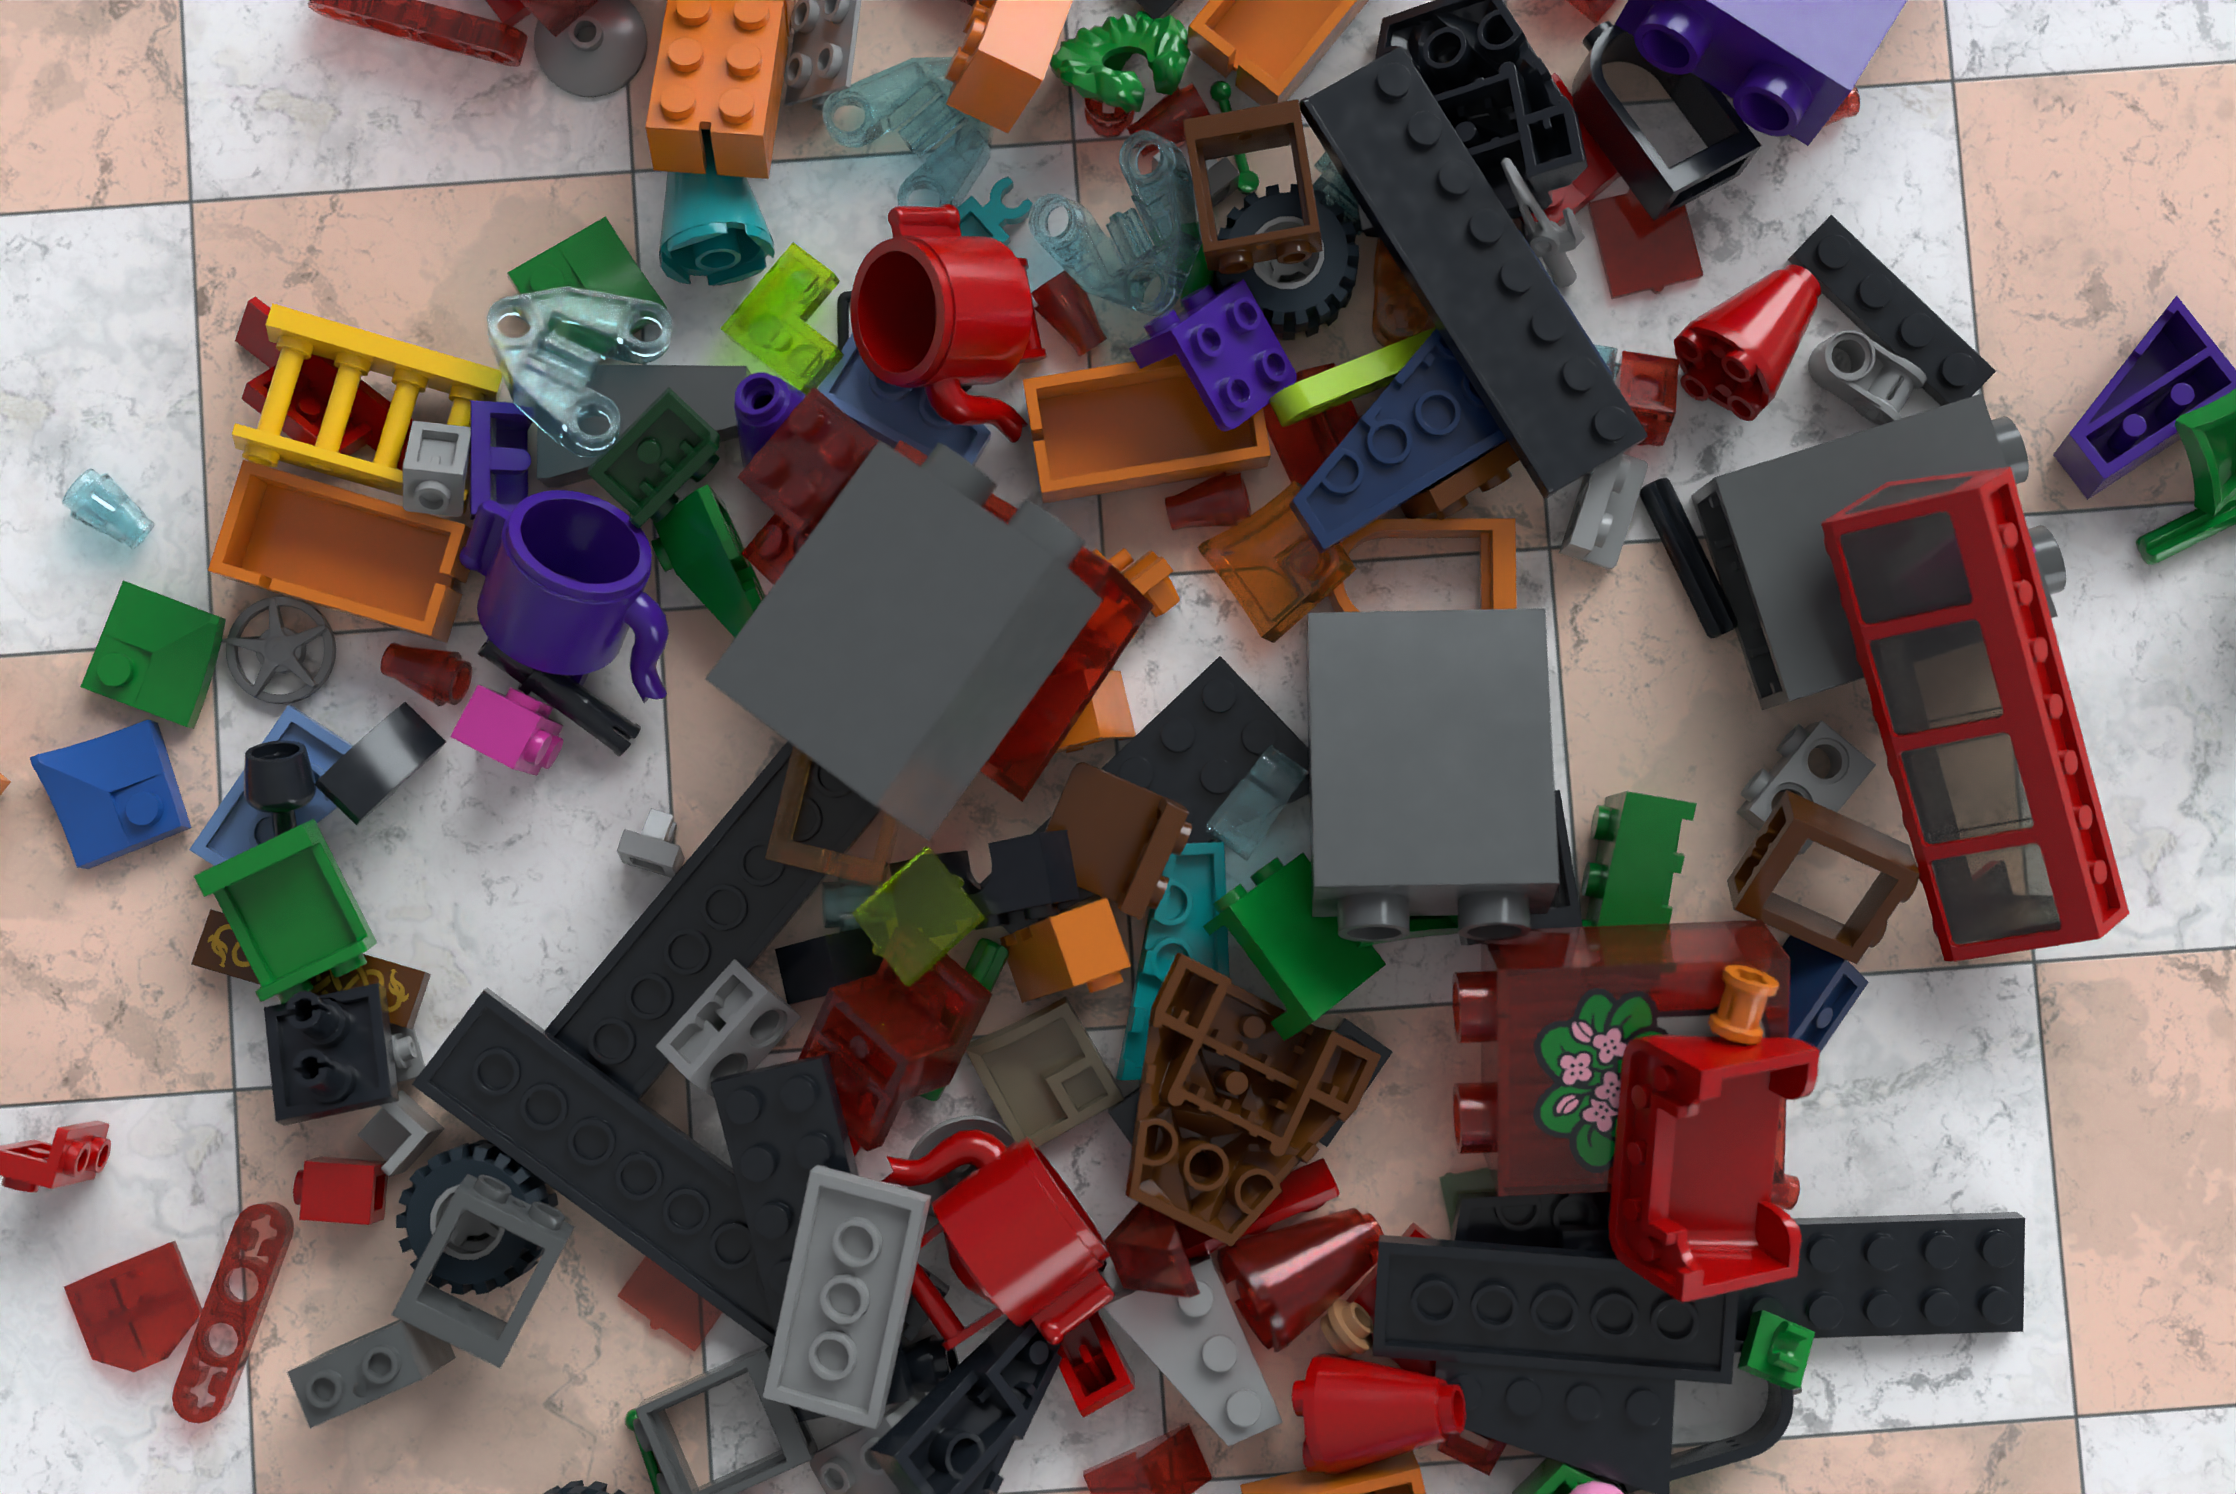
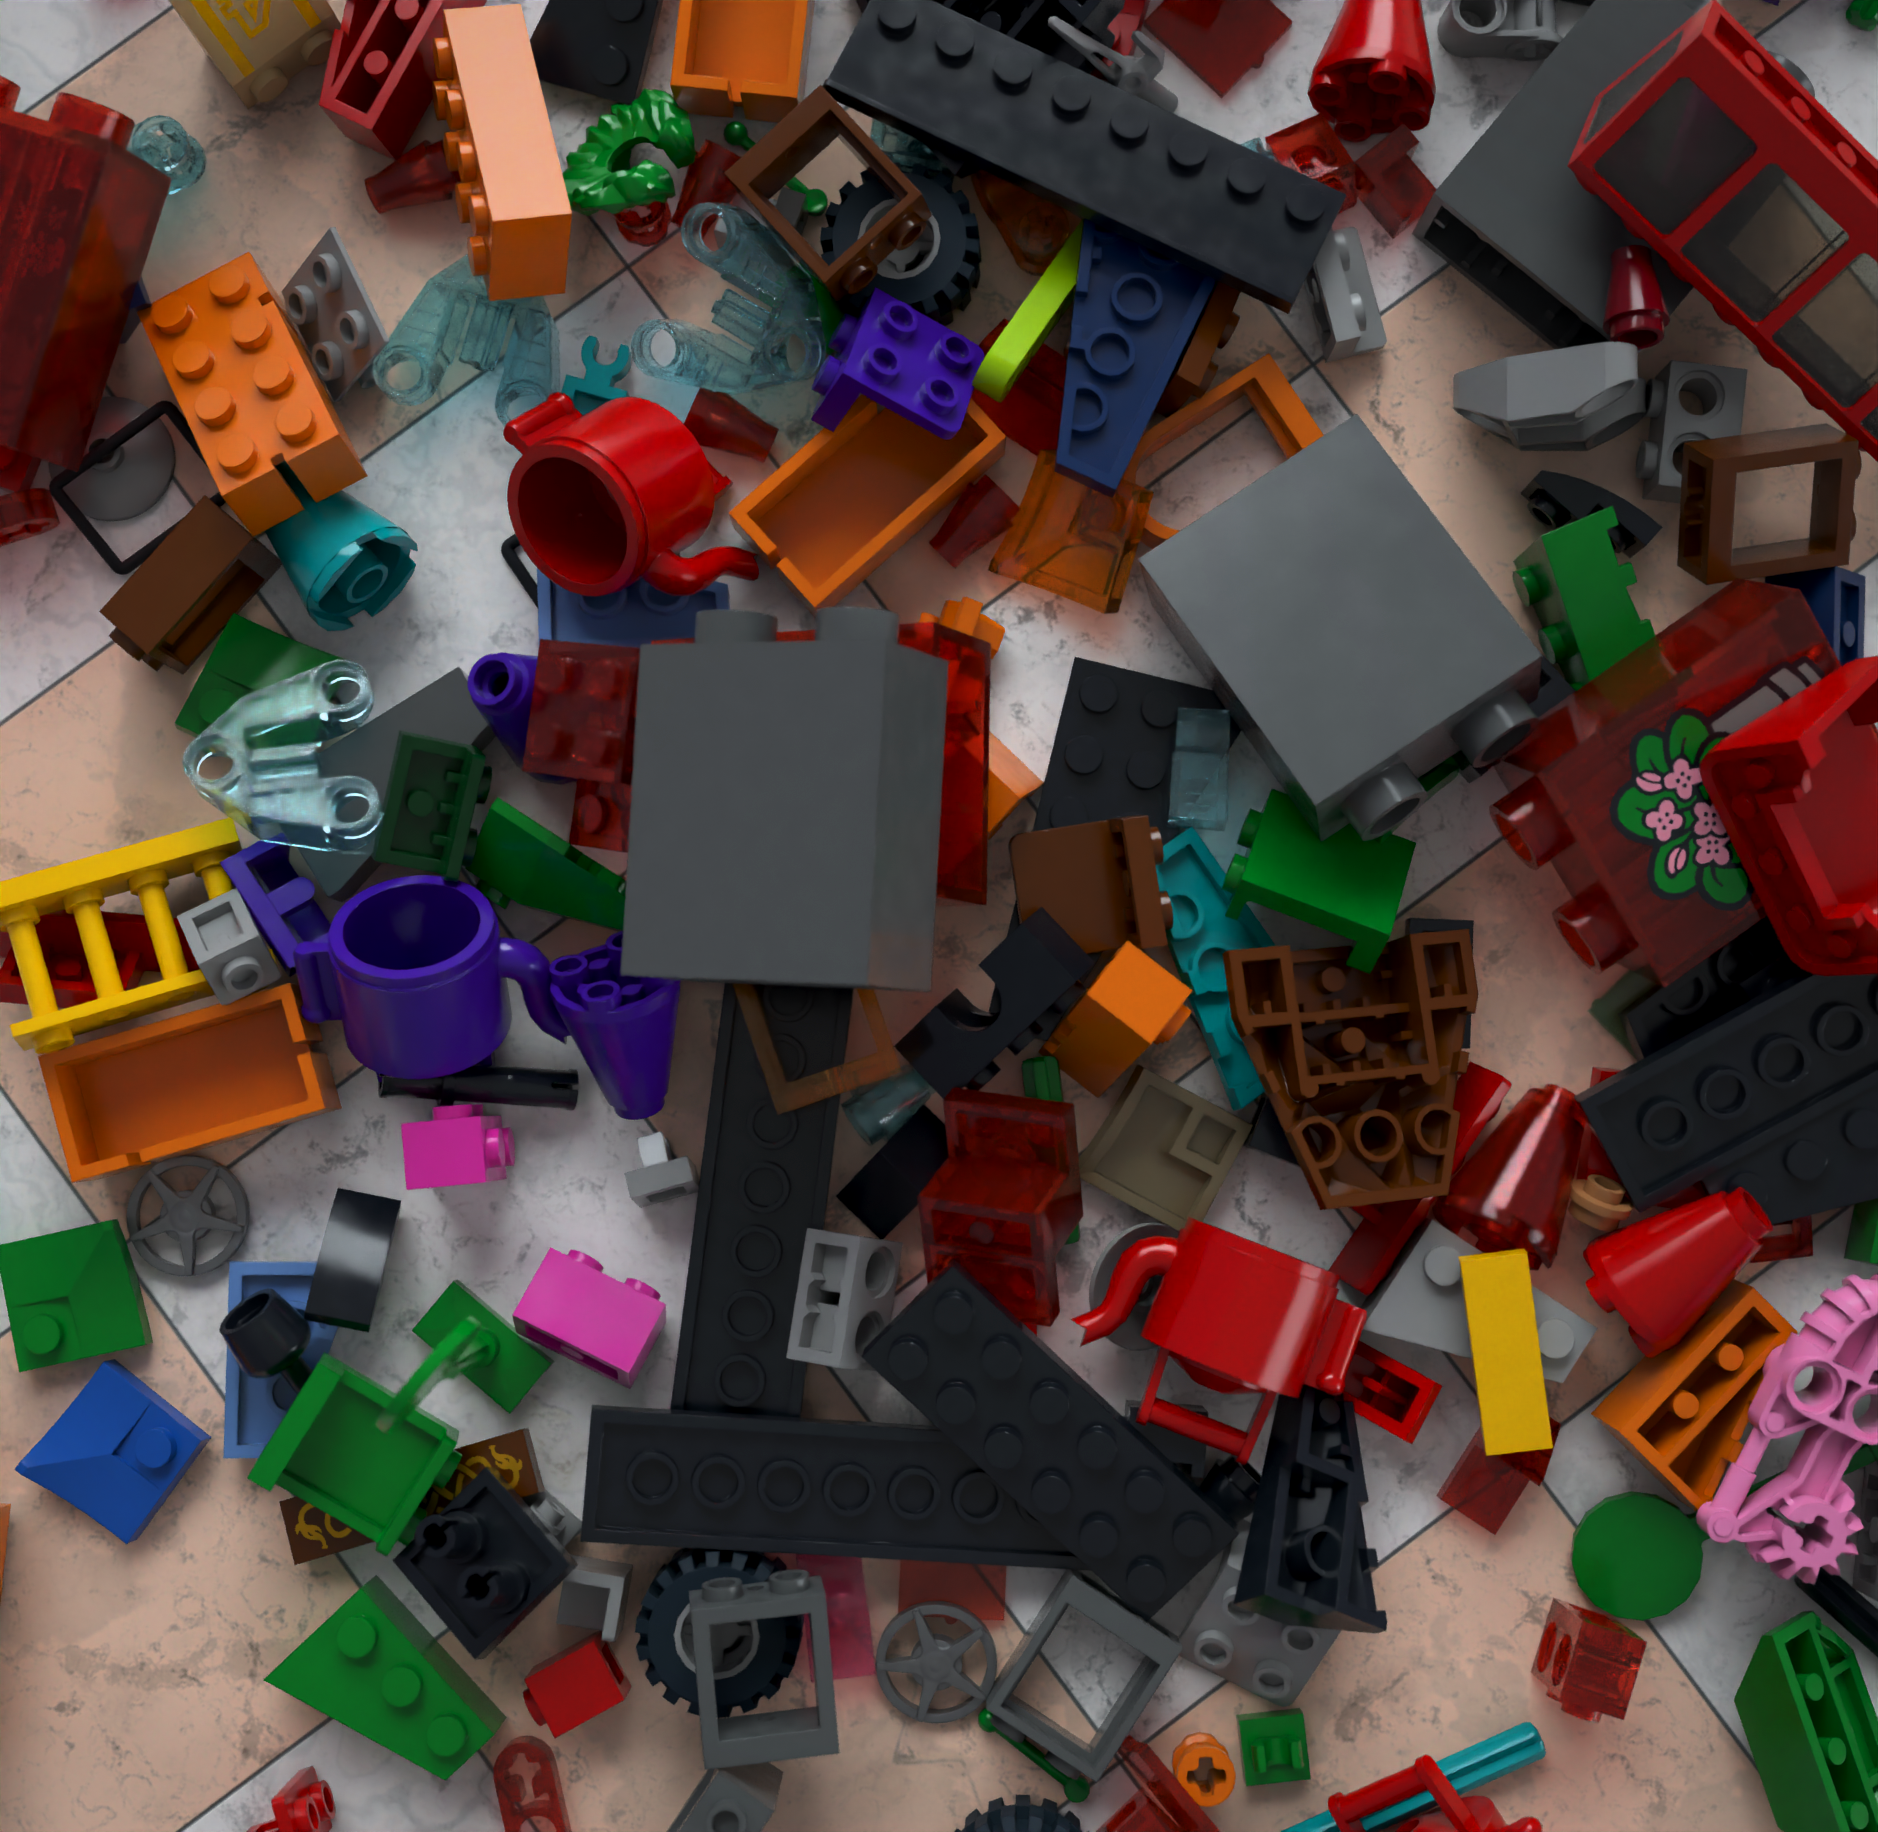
camera: 30 degrees left, 0 degrees up
clear red cone [380,643,472,706] -> none
clear neon green plate [720,242,844,397] -> none
light grey plate [763,1165,931,1430] -> none
clear neon green piece [852,846,985,987] -> none
clear red slope [1104,1202,1201,1298] -> none
black axle [1639,477,1738,638] -> none
orange bush [1707,965,1779,1044] -> none
none -> black piece [49,401,226,575]
none -> reddish brown window [99,495,282,675]
none -> green wedge [263,1575,507,1781]
none -> green piece [375,1279,555,1435]
none -> dark pink brick [512,1247,667,1389]
none -> dark purple cone [549,931,681,1120]
none -> clear pink slope [796,1554,877,1683]
none -> flat silver wheel [876,1601,997,1723]
none -> clear red panel [1346,123,1437,239]
none -> light grey connector [1453,342,1646,451]
none -> yellow tile [1458,1249,1553,1456]
none -> black slope [1520,470,1663,558]
none -> dark red cone [1602,245,1670,350]

